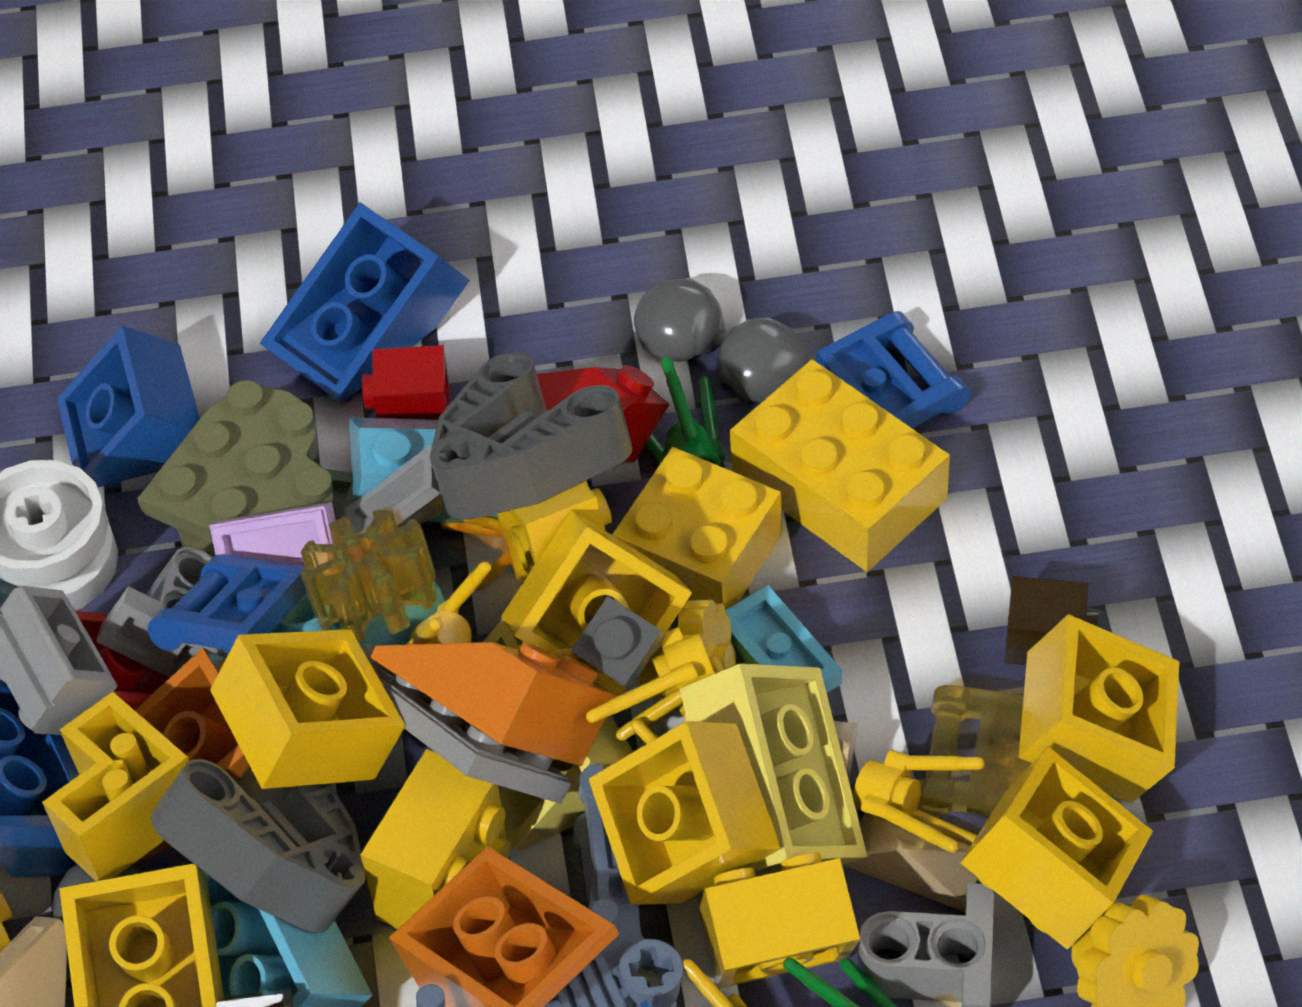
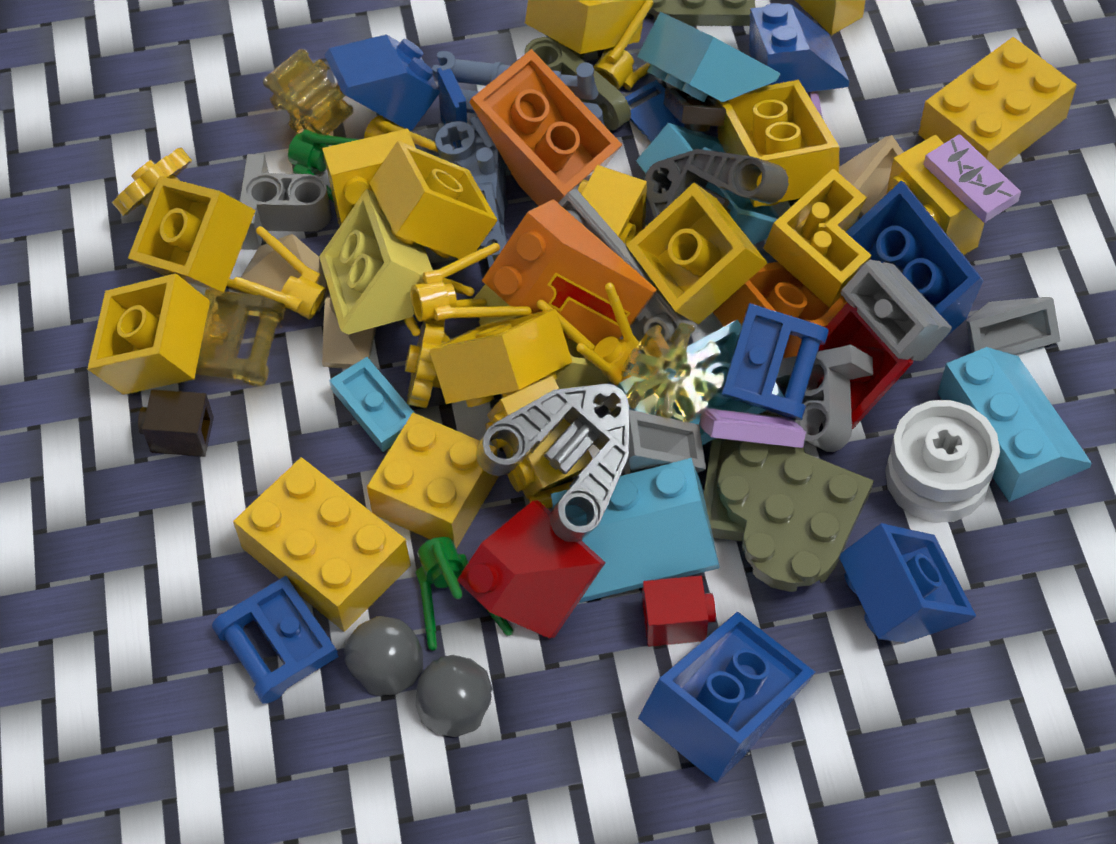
camera: 175 degrees right, 5 degrees up
dark grey plate [571,596,666,691] -> none

